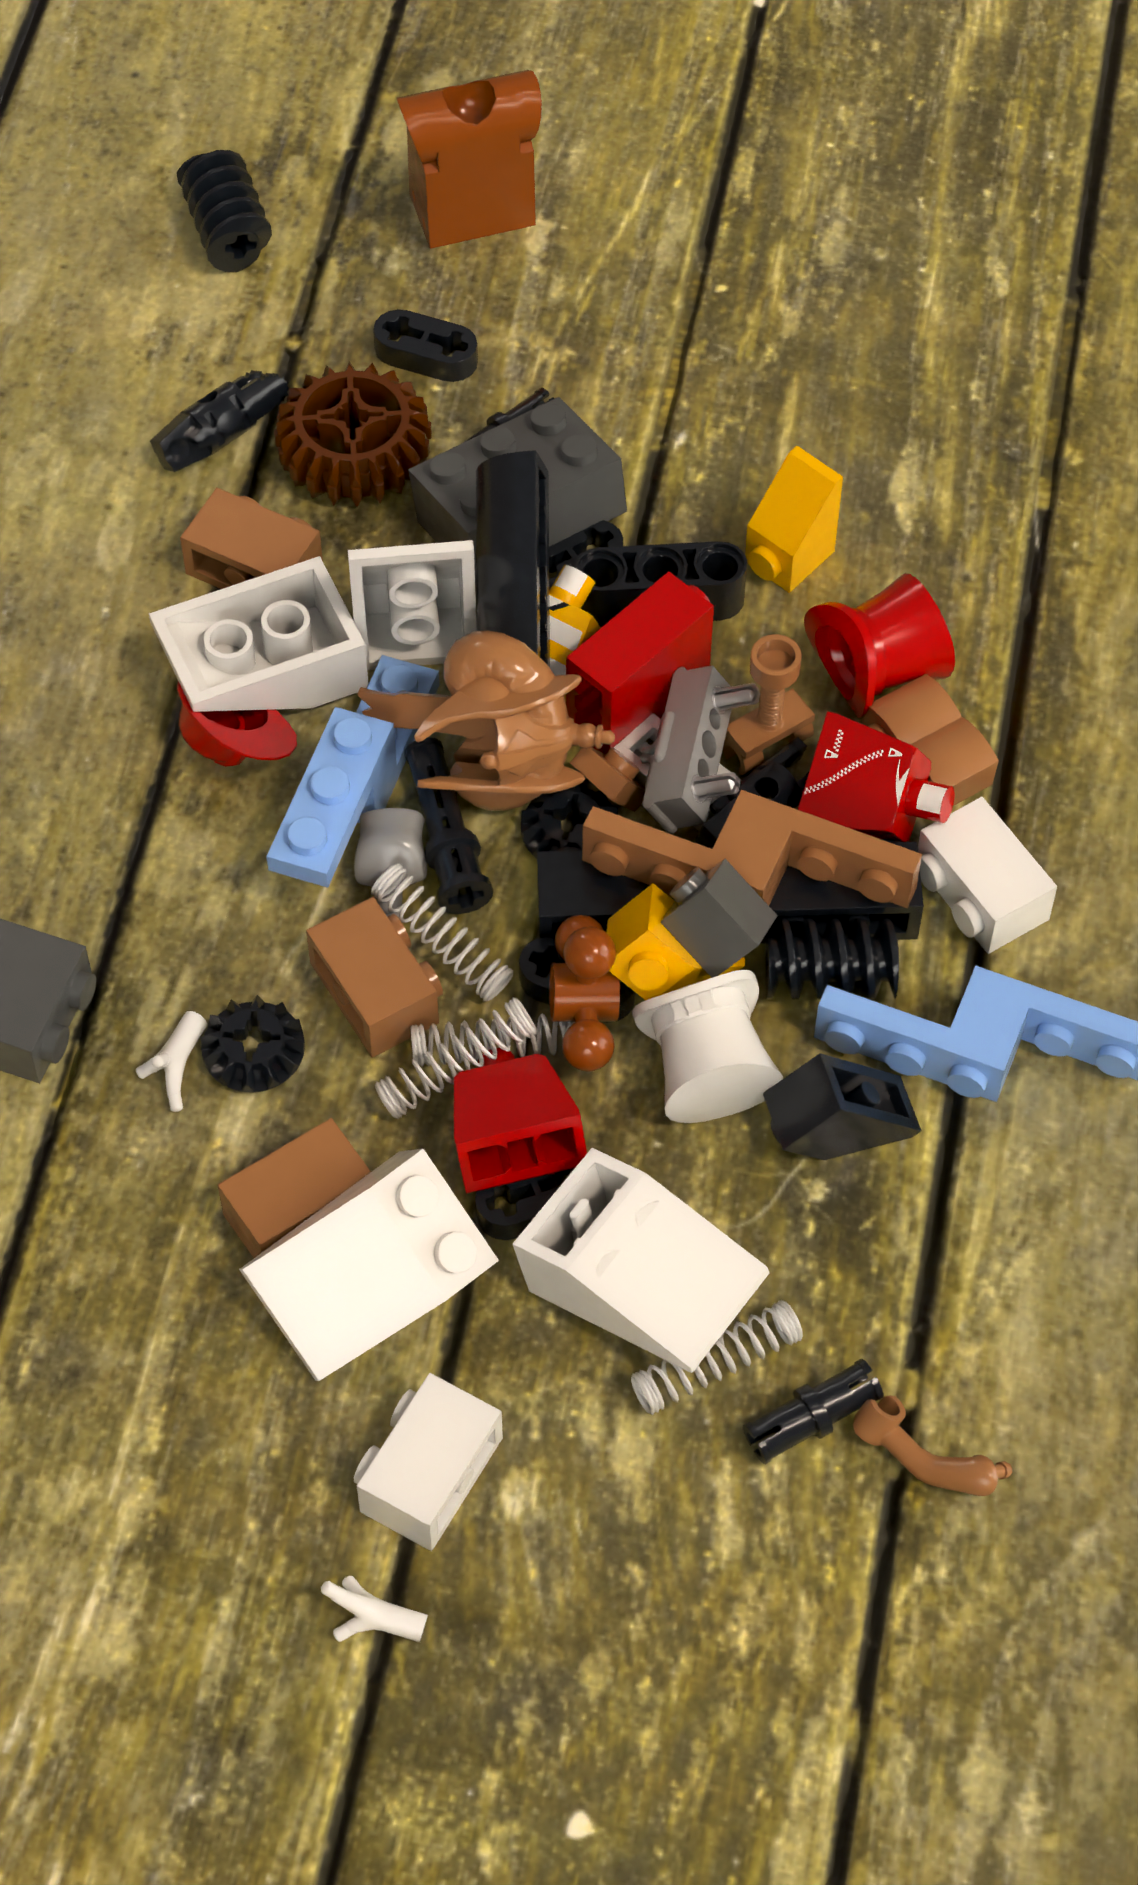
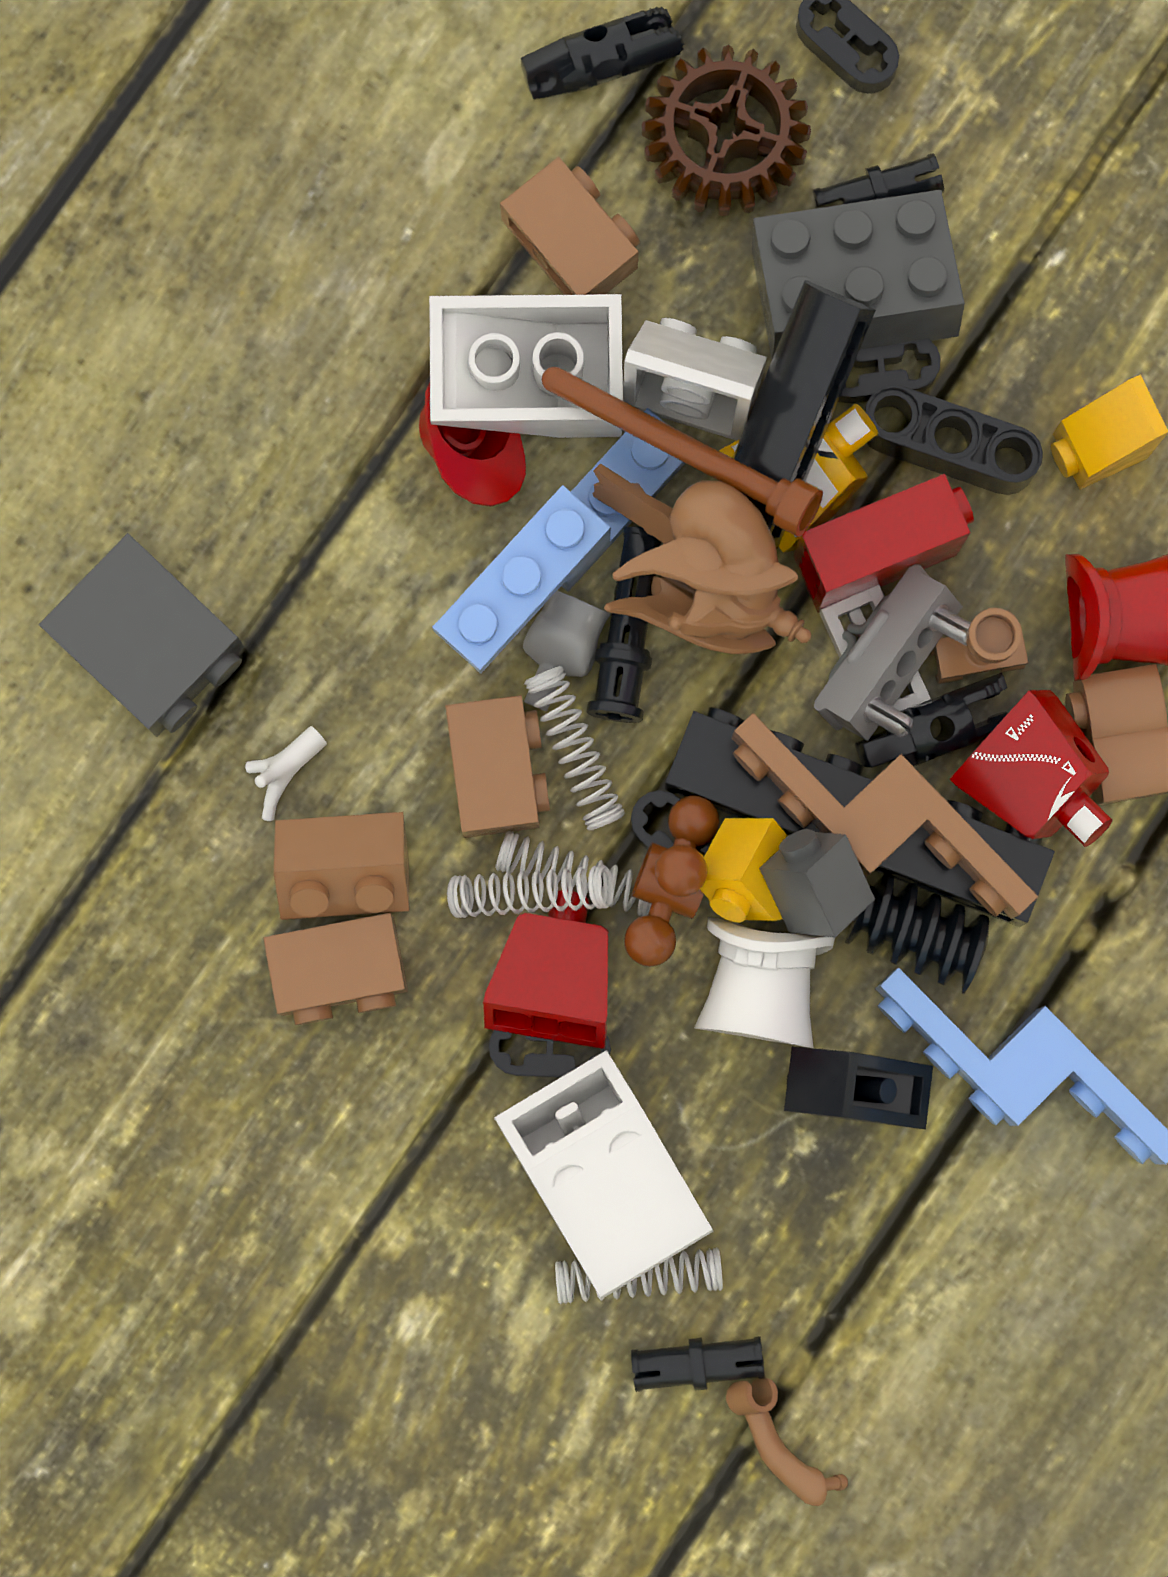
camera: 25 degrees right, 25 degrees up
black gear [200,994,305,1092] -> none
white slope [239,1149,499,1381] -> none
white bar [321,1576,428,1642] -> none
white brick [354,1373,503,1552] -> none
black gear [521,782,619,859] -> none
medium nougat plate [570,747,645,812] -> none
white brick [918,797,1057,954] -> none
none -> medium nougat brick [274,812,409,920]
none -> dark orange piece [541,367,823,537]

